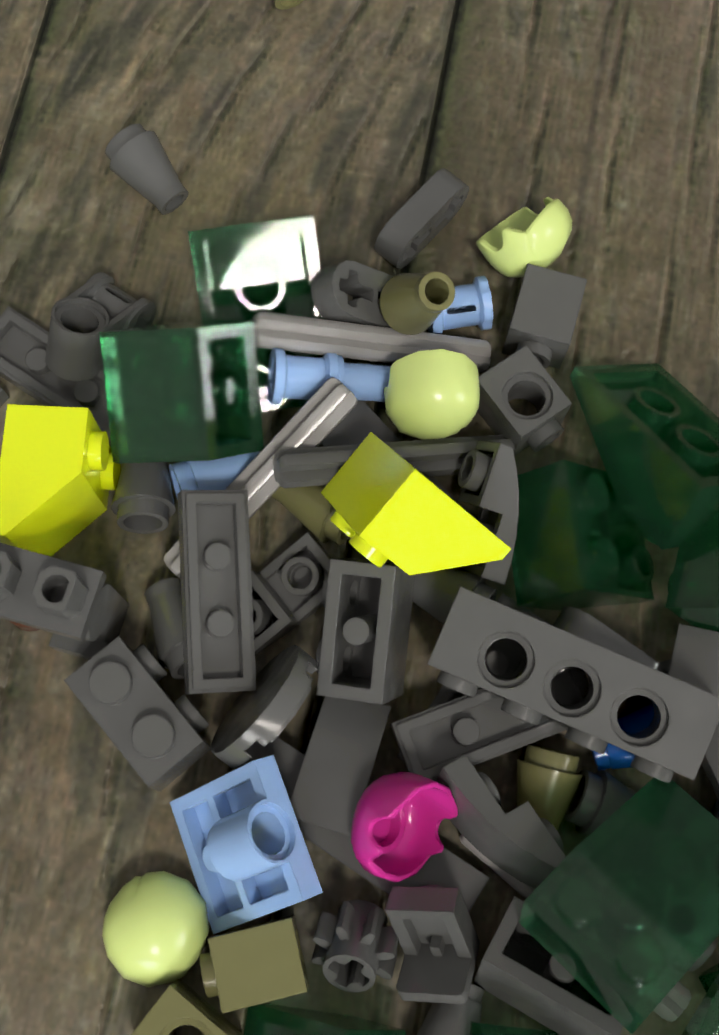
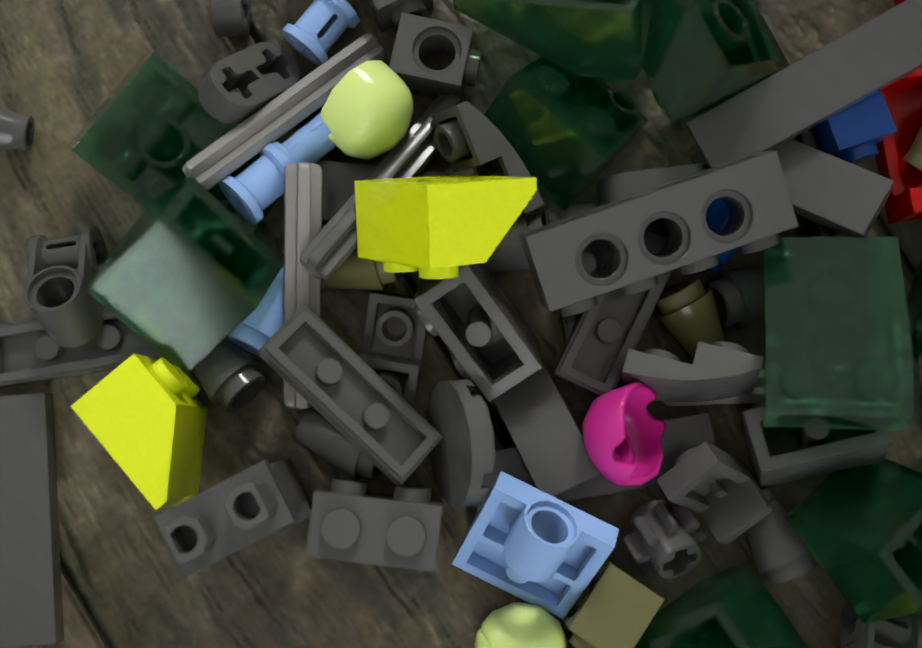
camera: 45 degrees left, 10 degrees up
olive cone [380,271,455,335] -> none

